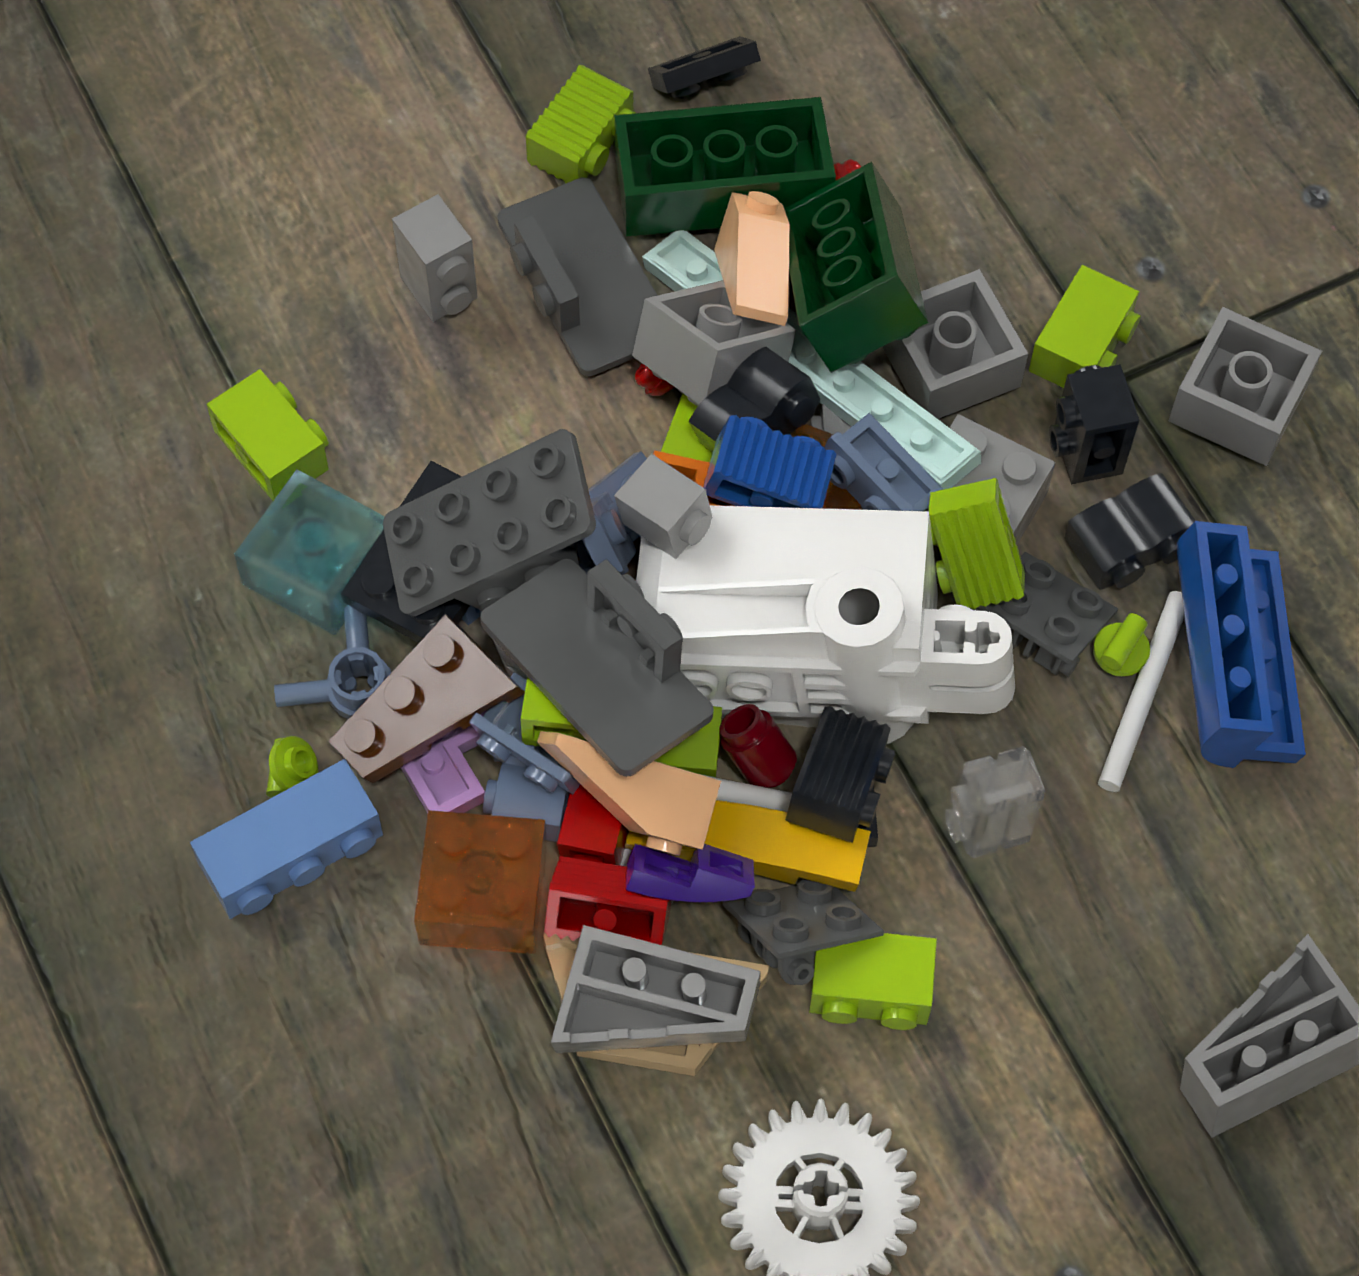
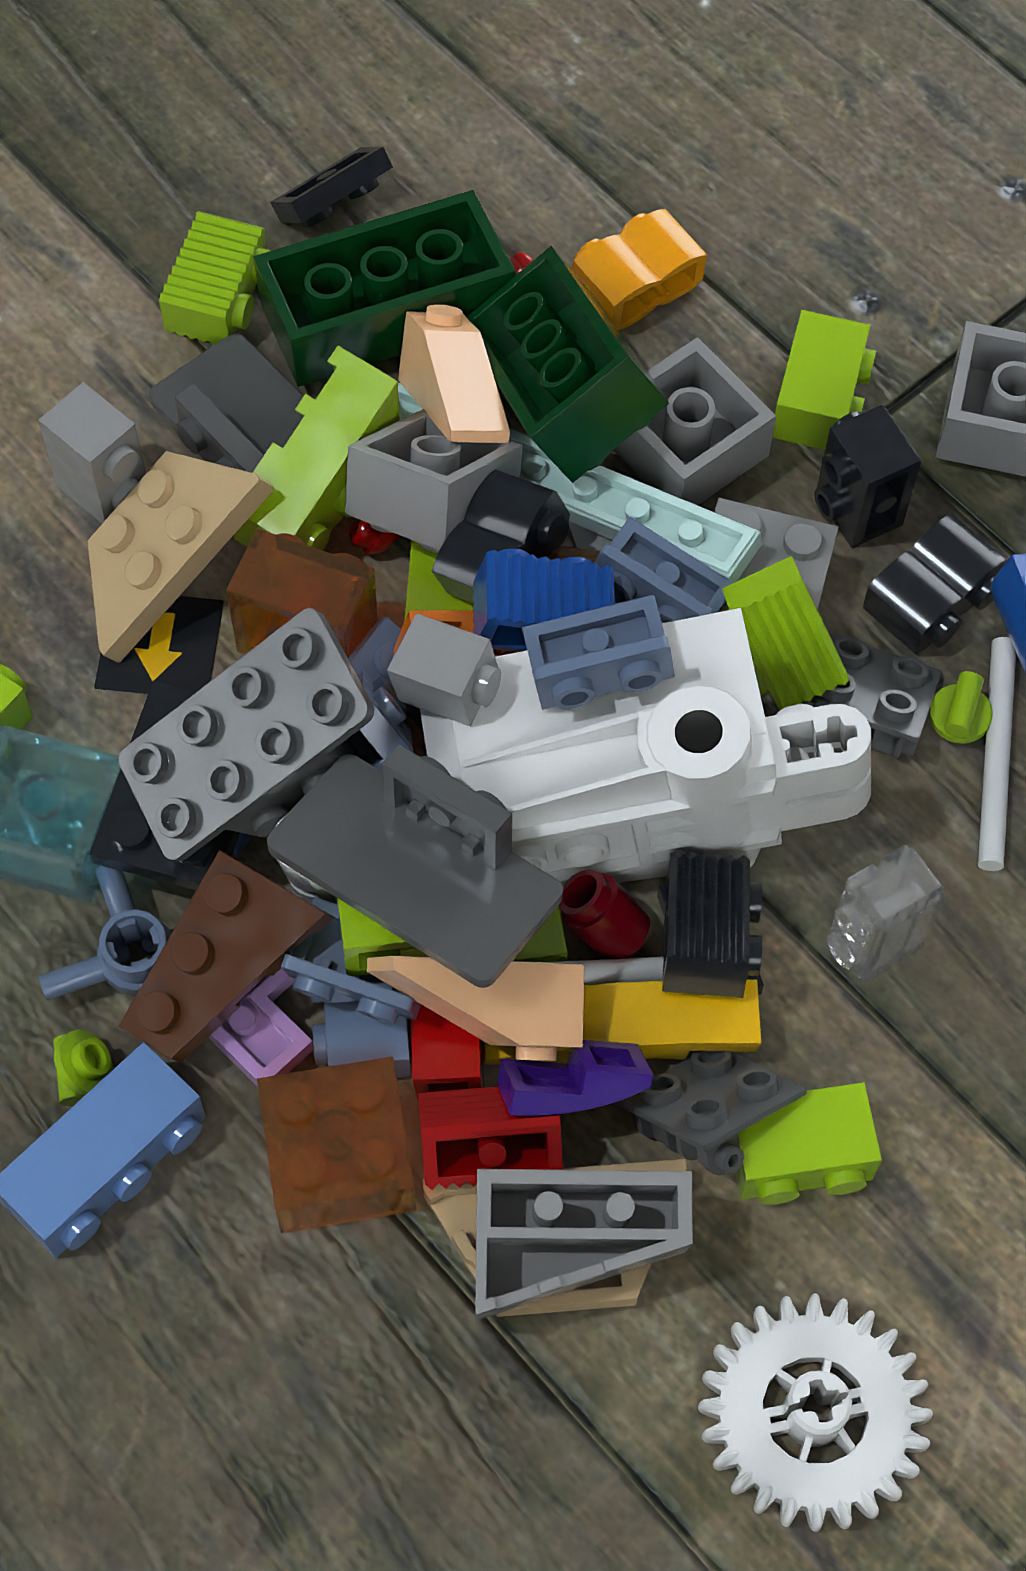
camera: 15 degrees left, 0 degrees up
none -> tan wing [87,451,275,663]
none -> black sticker [94,596,224,694]
none -> clear orange brick [226,529,378,658]
none -> lime wedge [234,345,400,576]
none -> sand blue bracket [522,595,675,710]
none -> light orange brick [572,209,707,331]

